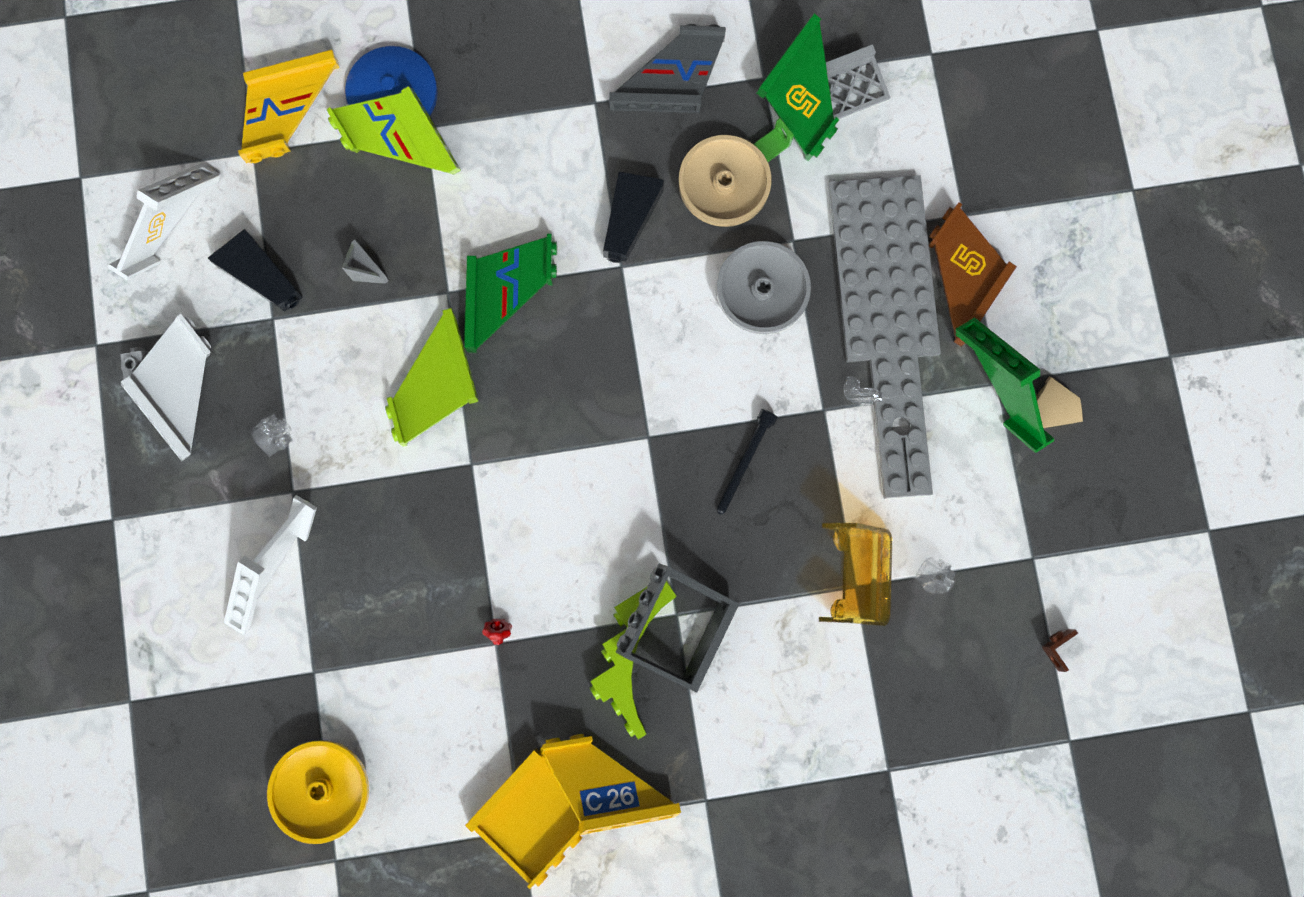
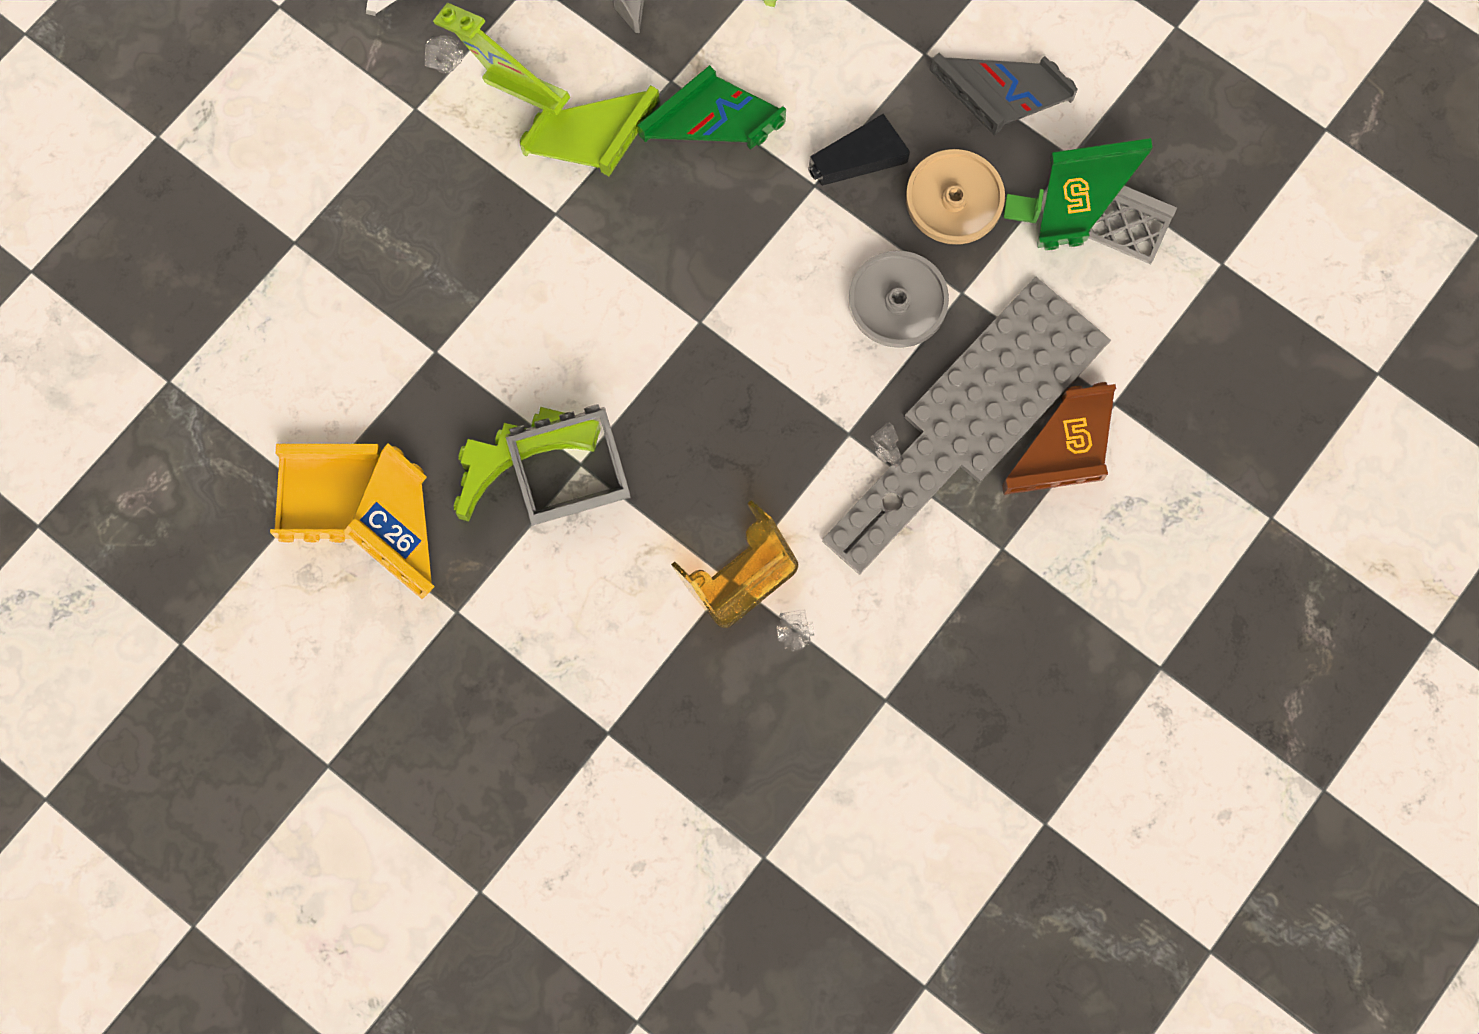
camera: 50 degrees right, 5 degrees down
white piece [224,495,317,635] -> none
yellow dish [267,740,369,844] -> none
red piece [482,619,512,645] -> none
black piece [717,409,778,515] -> none
green piece [956,317,1054,453] -> none
tan slope [1036,376,1083,428] -> none
copper bracket [1042,629,1079,672] -> none
none -> lime piece [433,2,571,116]

